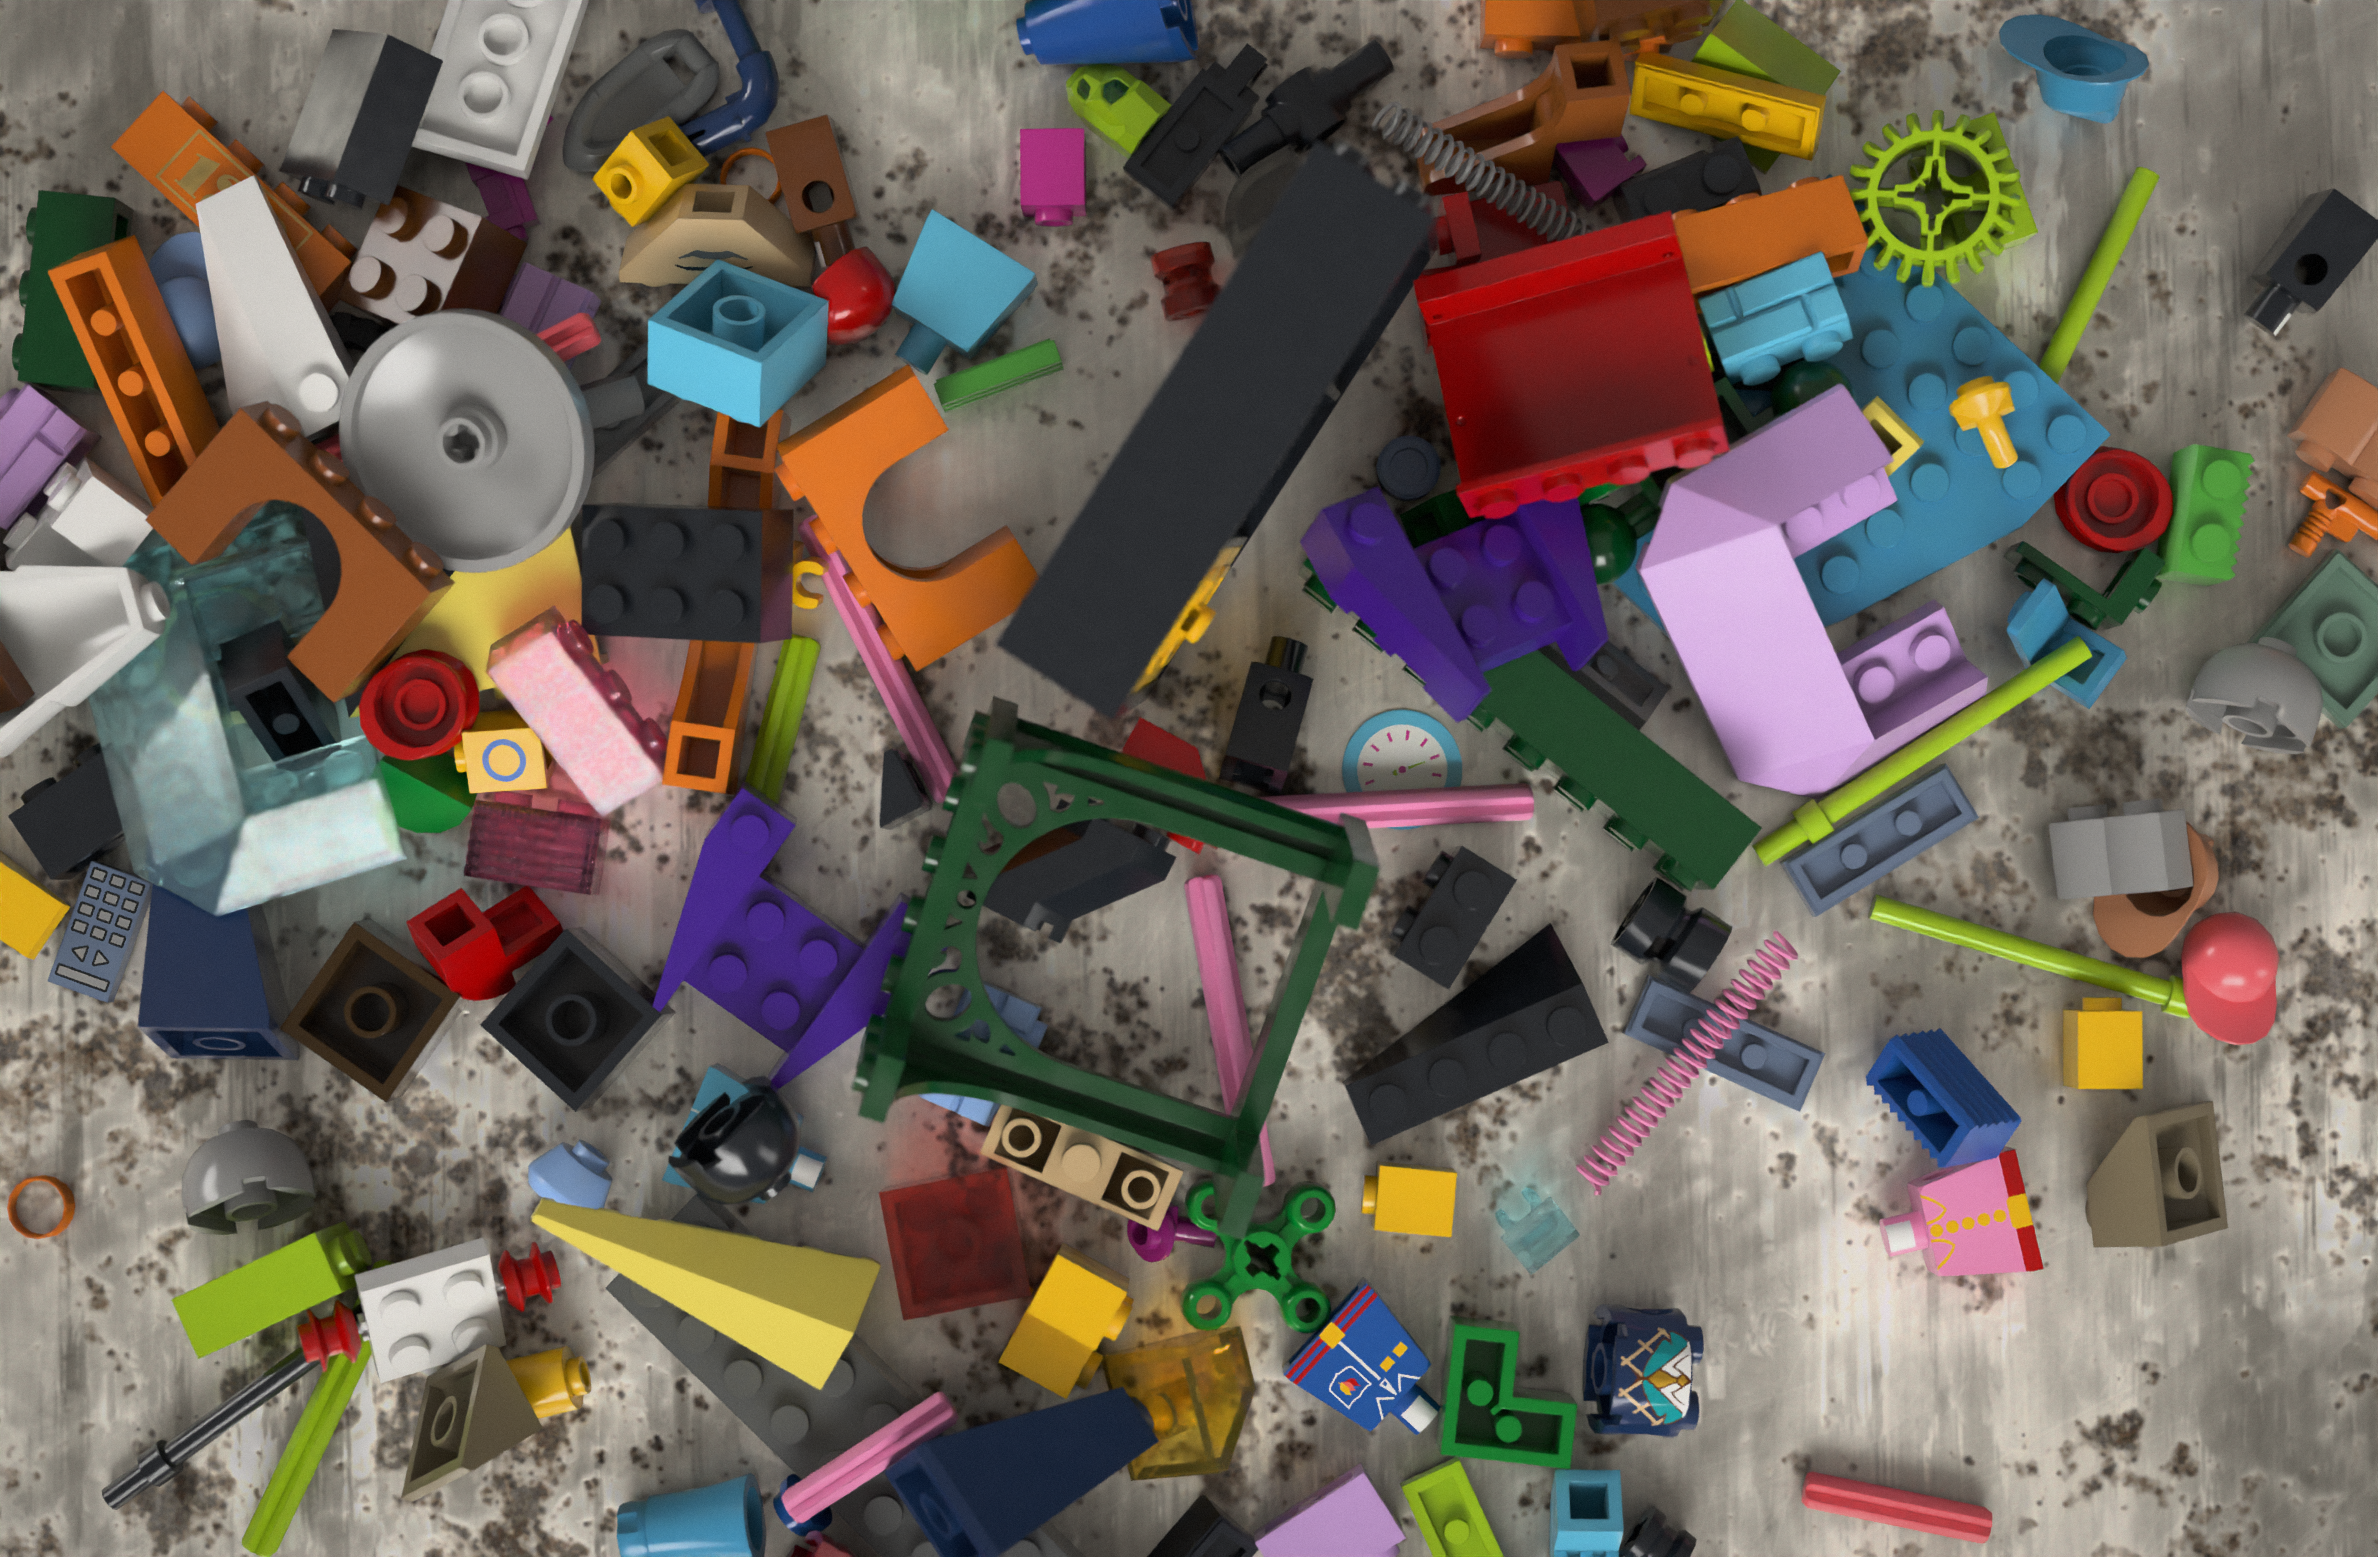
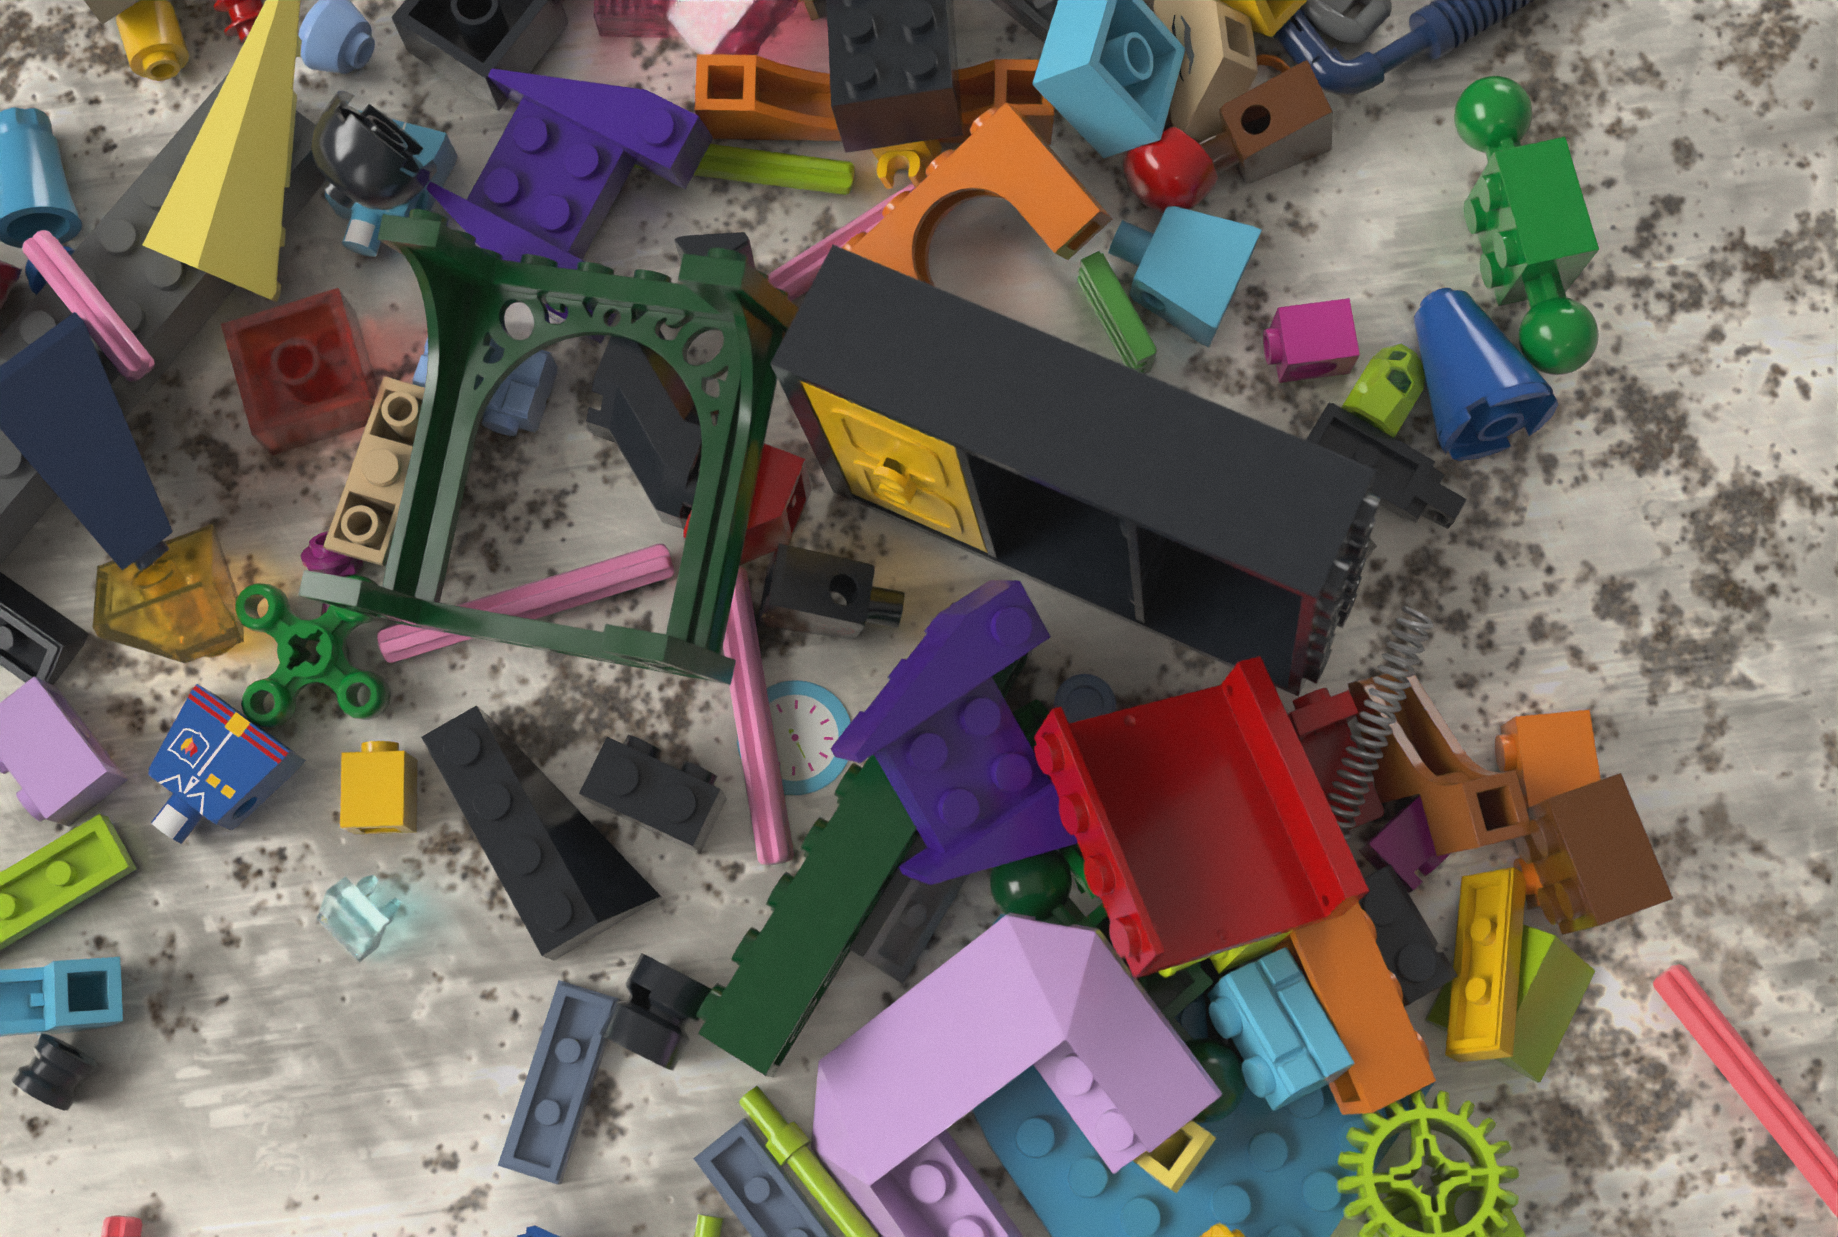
camera: 80 degrees right, 10 degrees down
yellow brick [999,1242,1134,1399] -> none
black pin [1219,40,1394,180] -> none
green brick [1435,1315,1577,1469] -> none
bright pink piece [1576,931,1798,1195] -> none
dark blue brick [1582,1304,1704,1438] -> none

